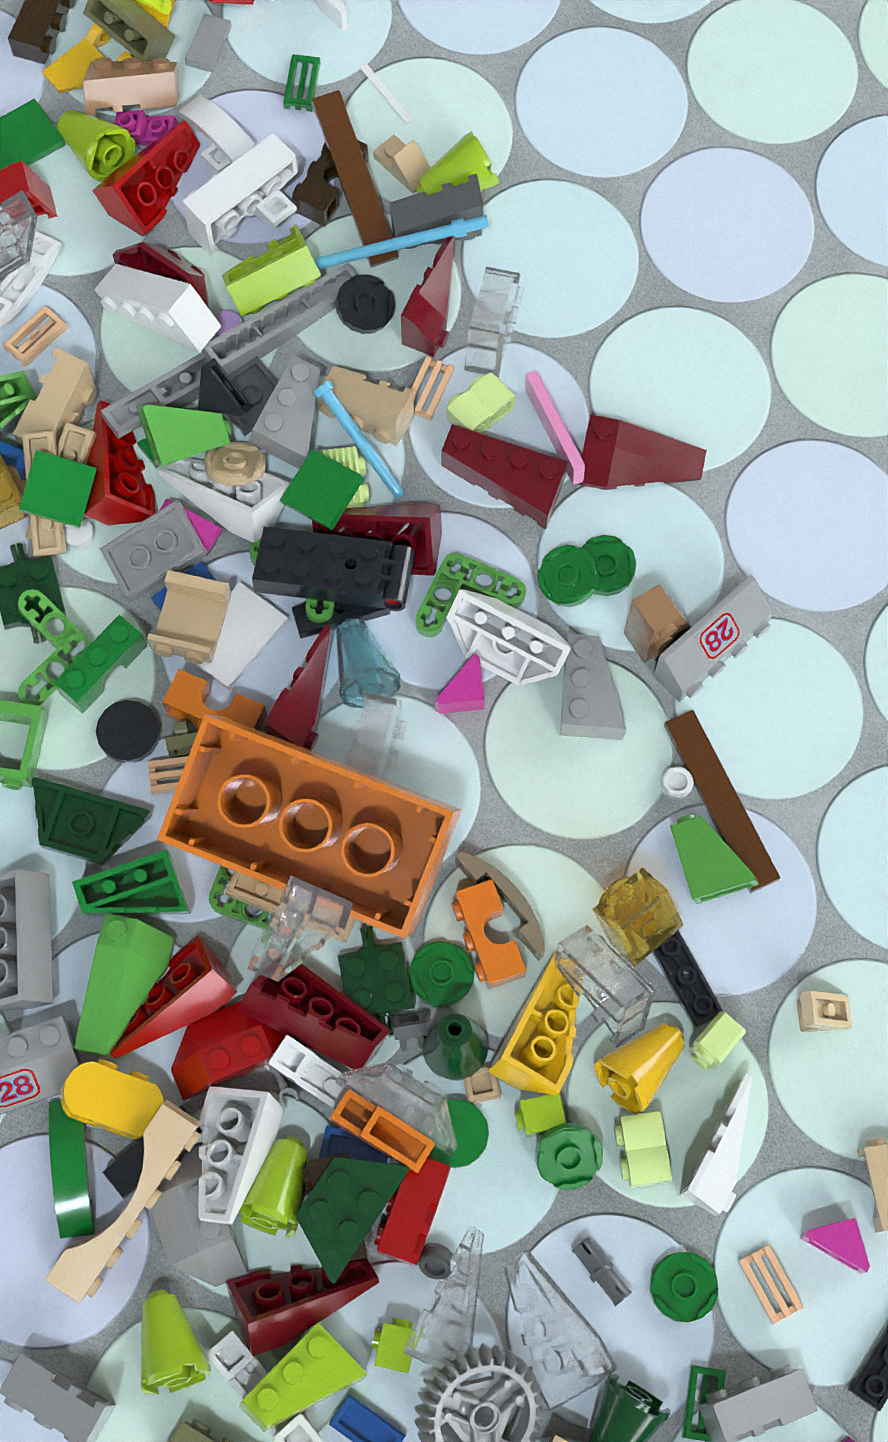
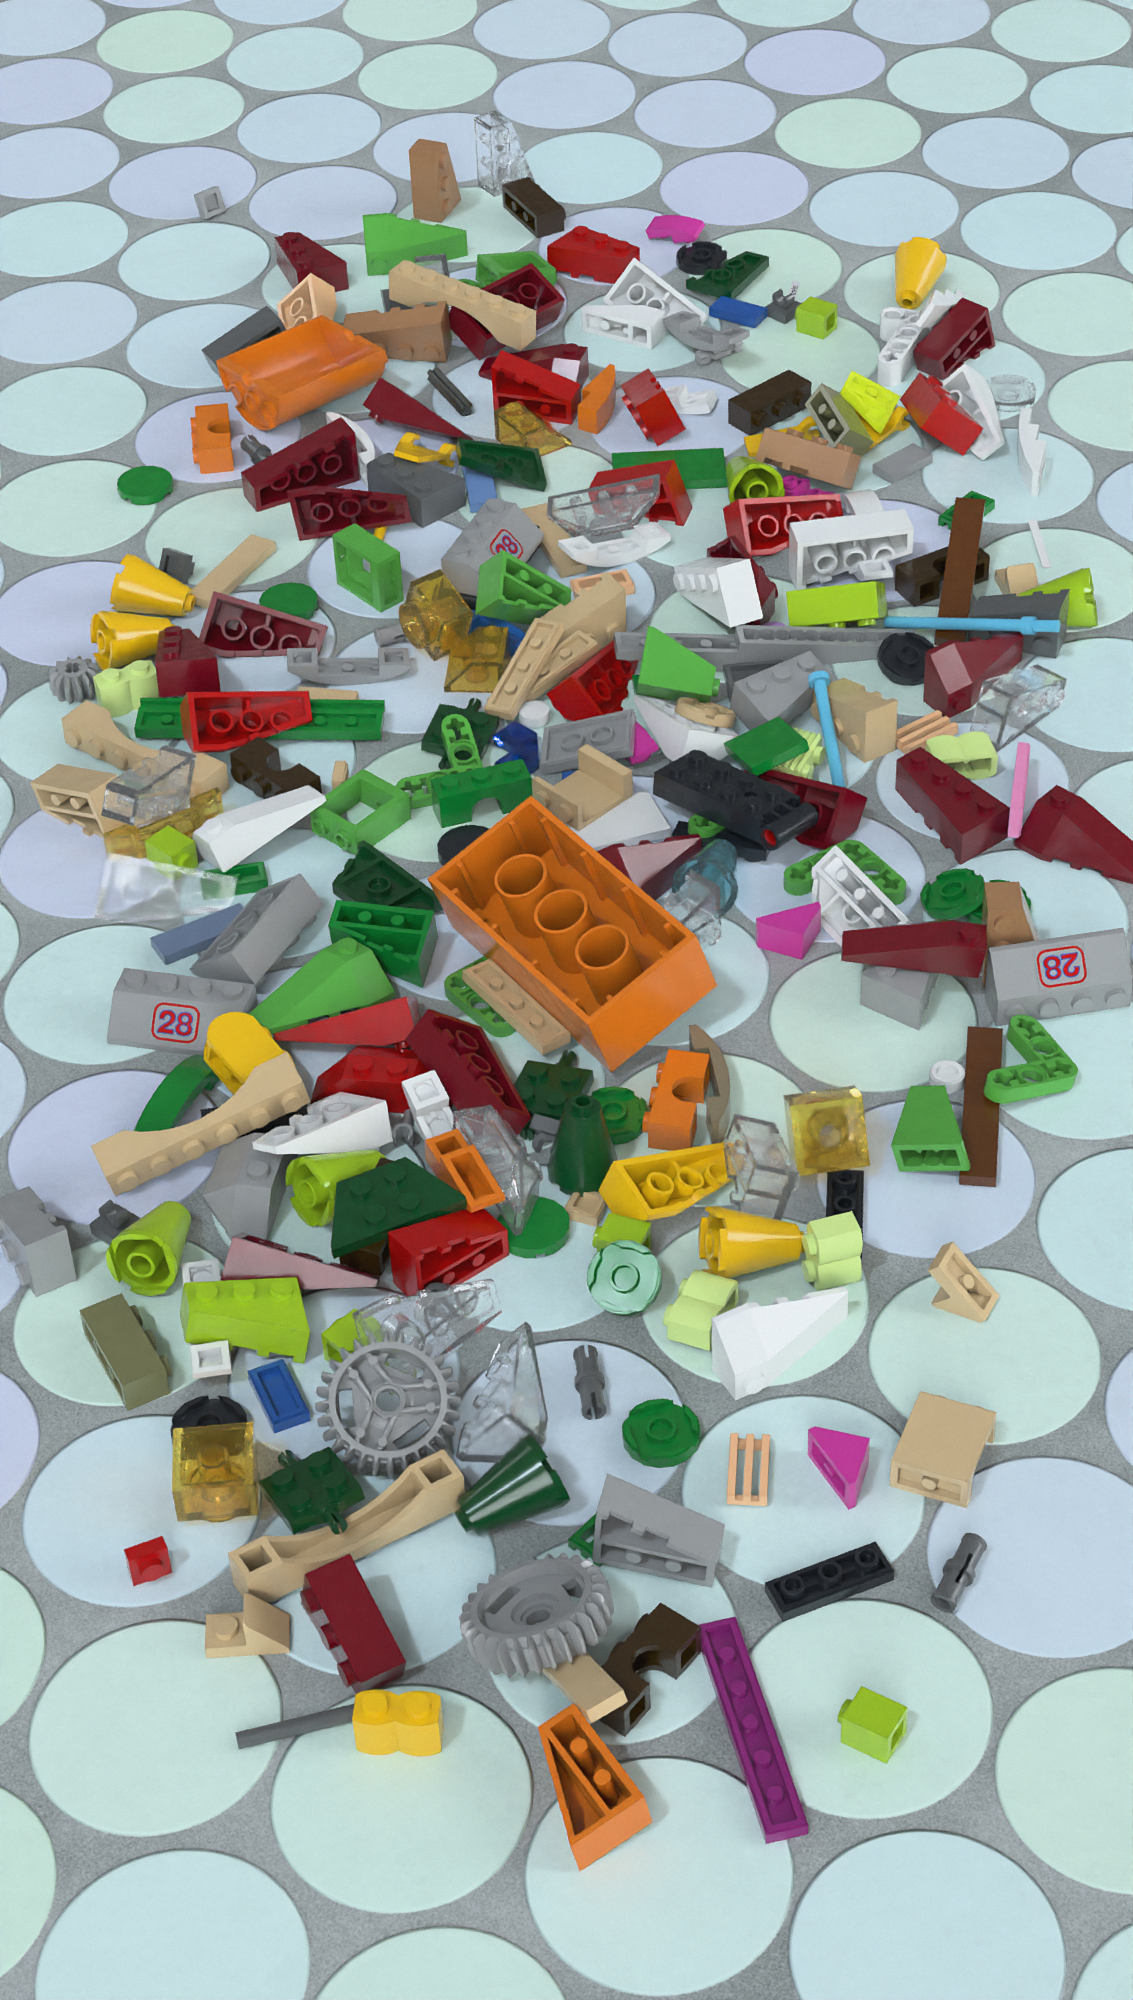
camera: 35 degrees right, 30 degrees down
green tile [19,450,97,529] -> none
black slope [198,358,252,416] -> none
clear wedge [247,876,353,982] -> none
none -> dark grey tile [90,1200,140,1245]
none -> clear blue tile [493,721,539,775]
none -> dark red wedge [841,919,987,978]
none -> bright green beam [983,1014,1078,1104]

